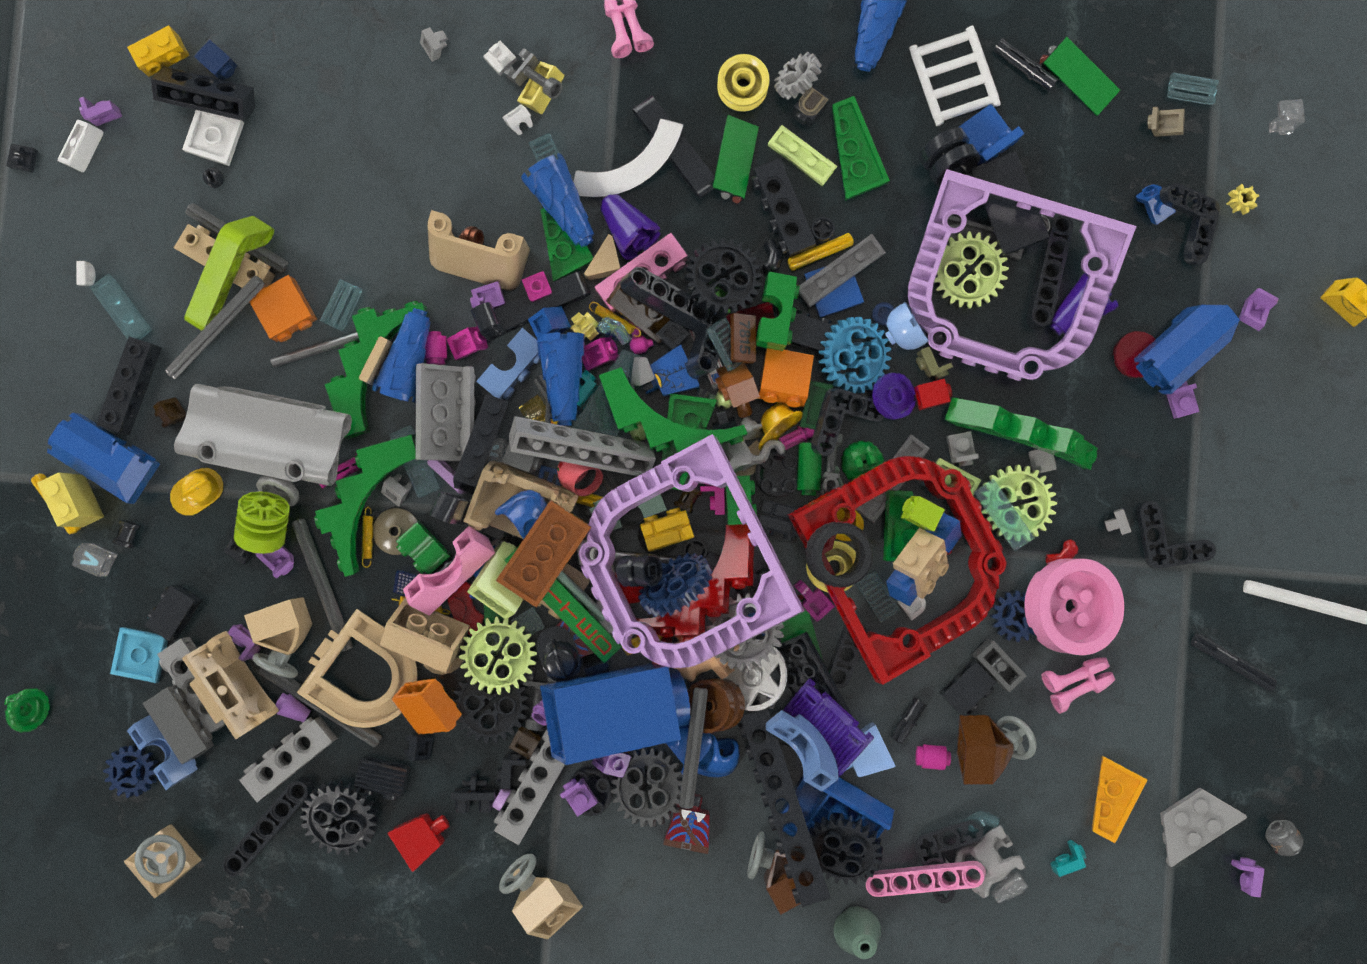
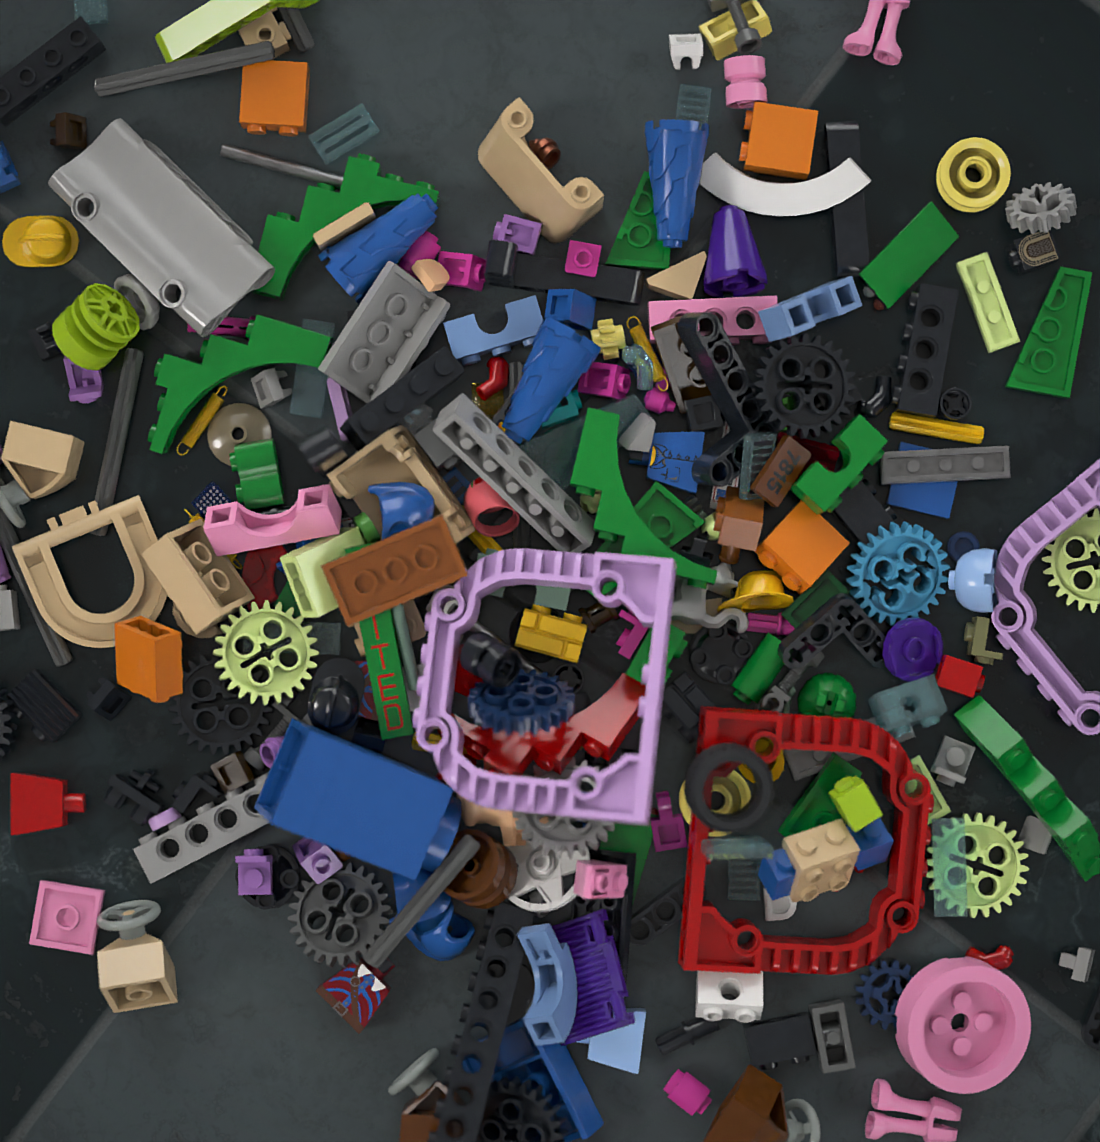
camera: 30 degrees right, 0 degrees up
none -> bright pink tile [29,880,105,955]
none -> bright green tile [352,512,380,544]
none -> light nougat tile [411,259,450,292]
none -> red arm [476,357,509,401]
none -> bright pink slope [573,860,628,899]
none -> white brick [695,971,763,1023]
none -> clear light blue tile [701,839,773,859]
none -> bright pink wheel [724,55,767,109]
none -> orange brick [739,101,818,180]
none -> medium blue arch [758,276,863,342]
none -> clear light blue brick [868,674,947,738]

